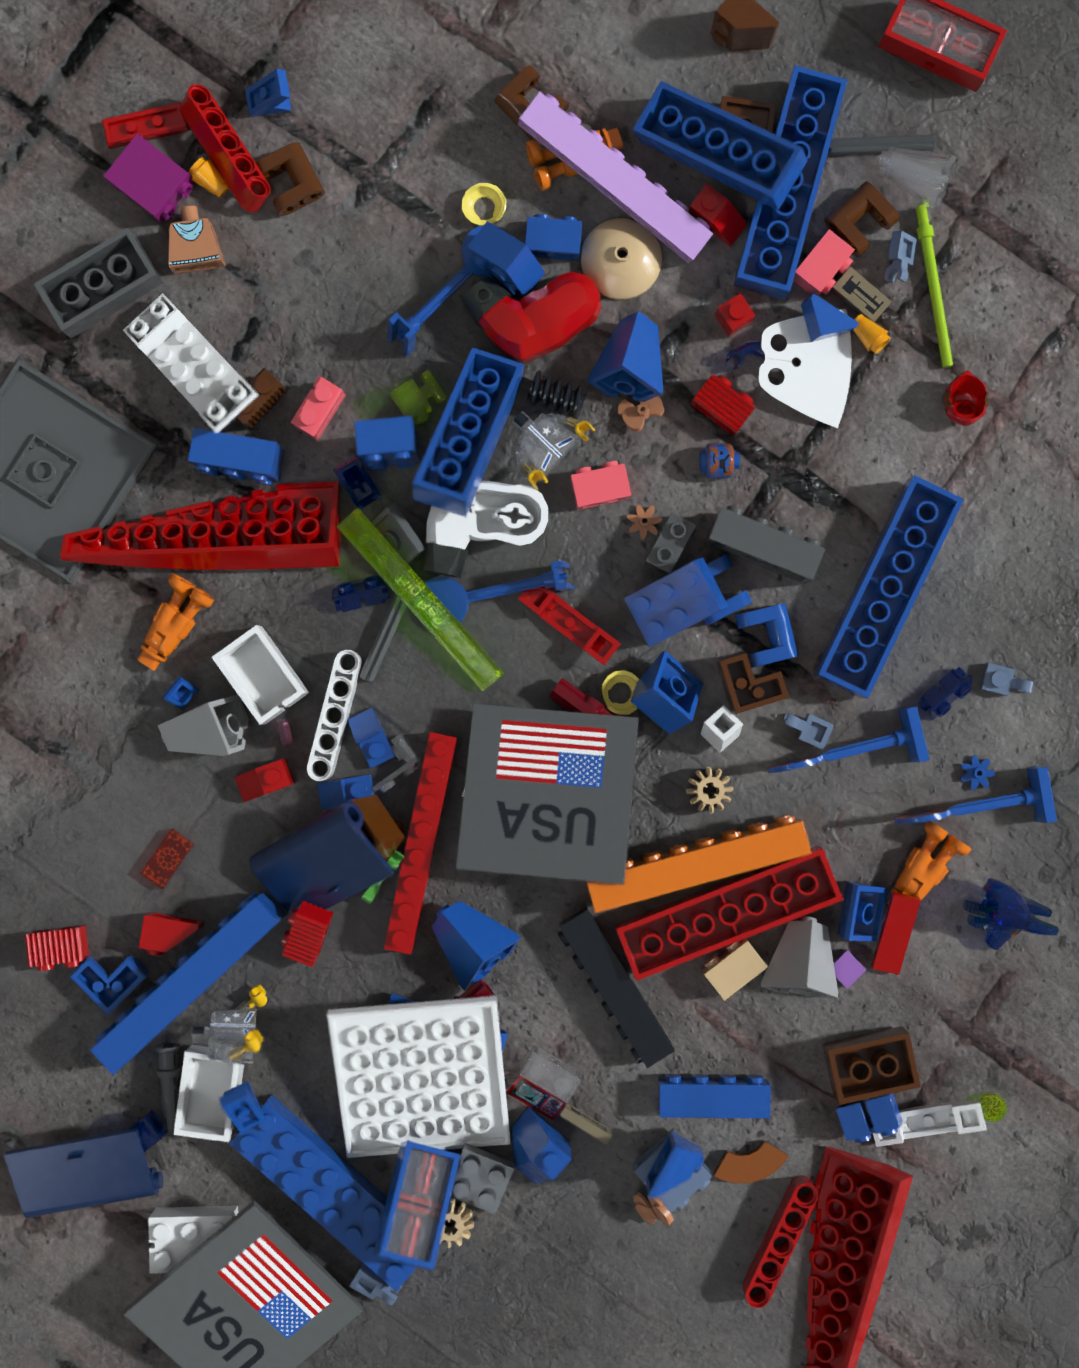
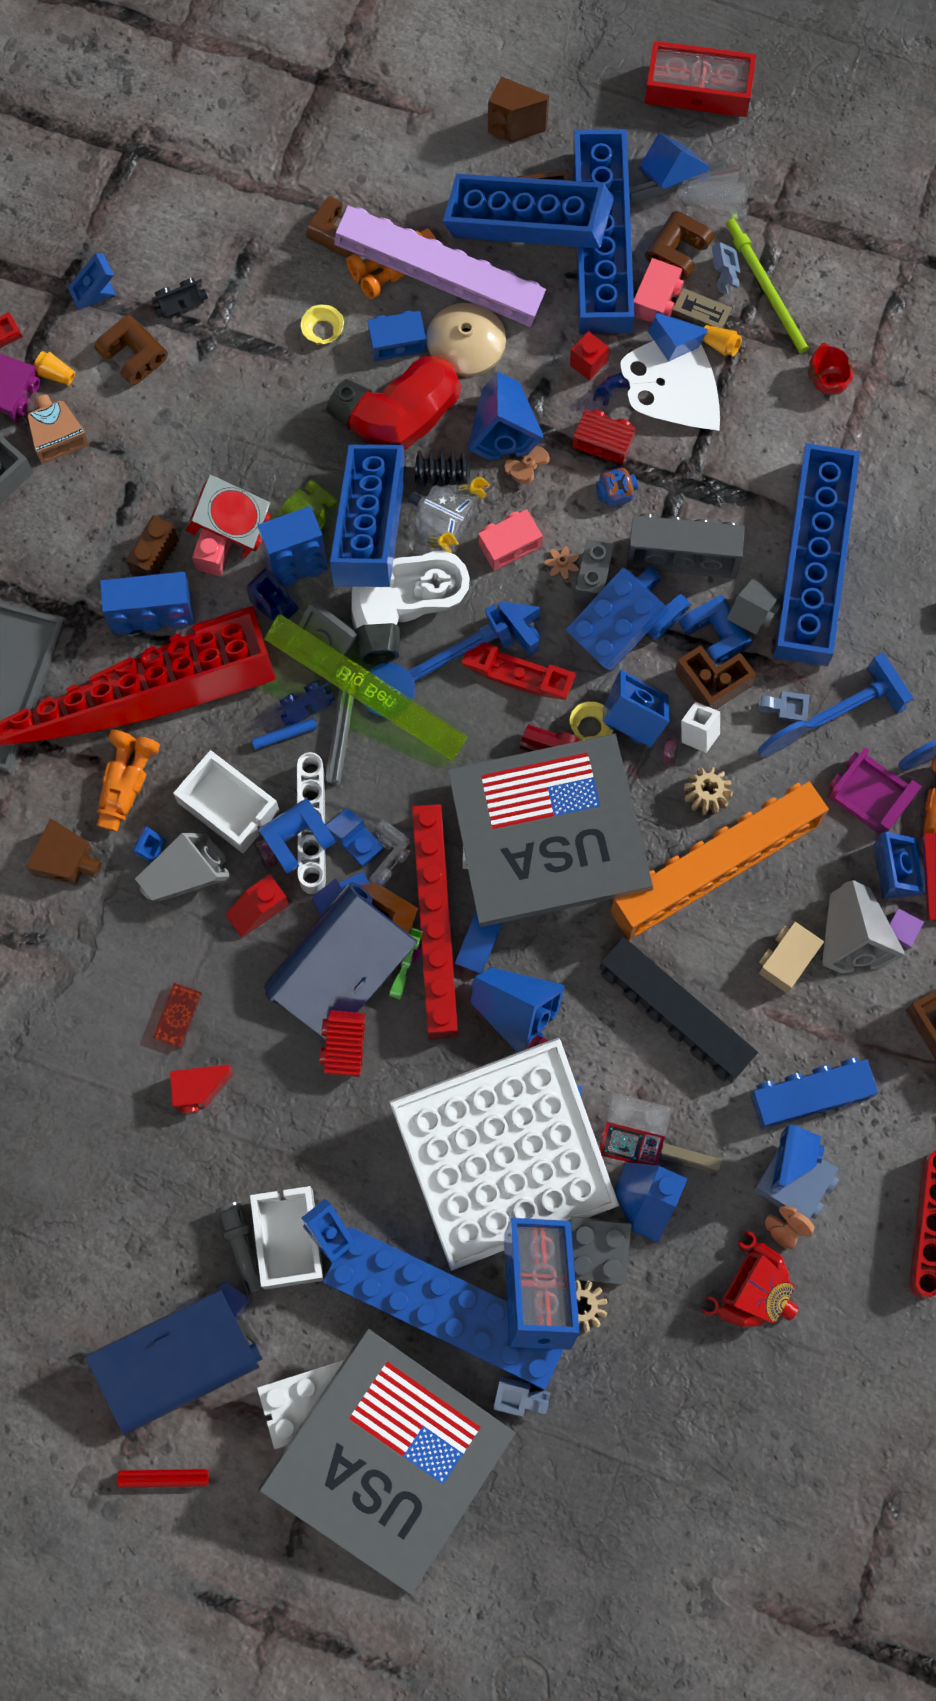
camera: 15 degrees left, 15 degrees down
red brick [24,925,89,971] -> none
blue brick [69,956,149,1015] -> none
blue brick [90,891,286,1075] -> none
white slope [123,293,258,433] -> none
red beam [180,84,271,213] -> none
clear torso [192,985,267,1065] -> none
blue piece [387,225,508,357] -> none
blue brick [467,221,545,297] -> none
red brick [615,845,843,981] -> none
red slope [688,184,747,247] -> none
dark orange tile [713,1140,789,1184] -> none
clear blue hinge [918,667,972,721] -> none
none -> reddish brown torso [26,819,102,885]
none -> red axle [117,1469,209,1488]
none -> black hinge [151,277,208,318]
none -> panel [185,475,271,559]
none -> blue piece [251,718,317,750]
none -> blue connector [258,798,336,874]
none -> blue slope [455,911,503,974]
none -> blue slope [497,601,540,657]
none -> blue slope [640,132,710,189]
none -> clear pink tile [662,737,679,767]
none -> red torso [701,1231,798,1327]
none -> dark grey brick [727,579,781,635]
none -> magenta panel [828,747,922,835]

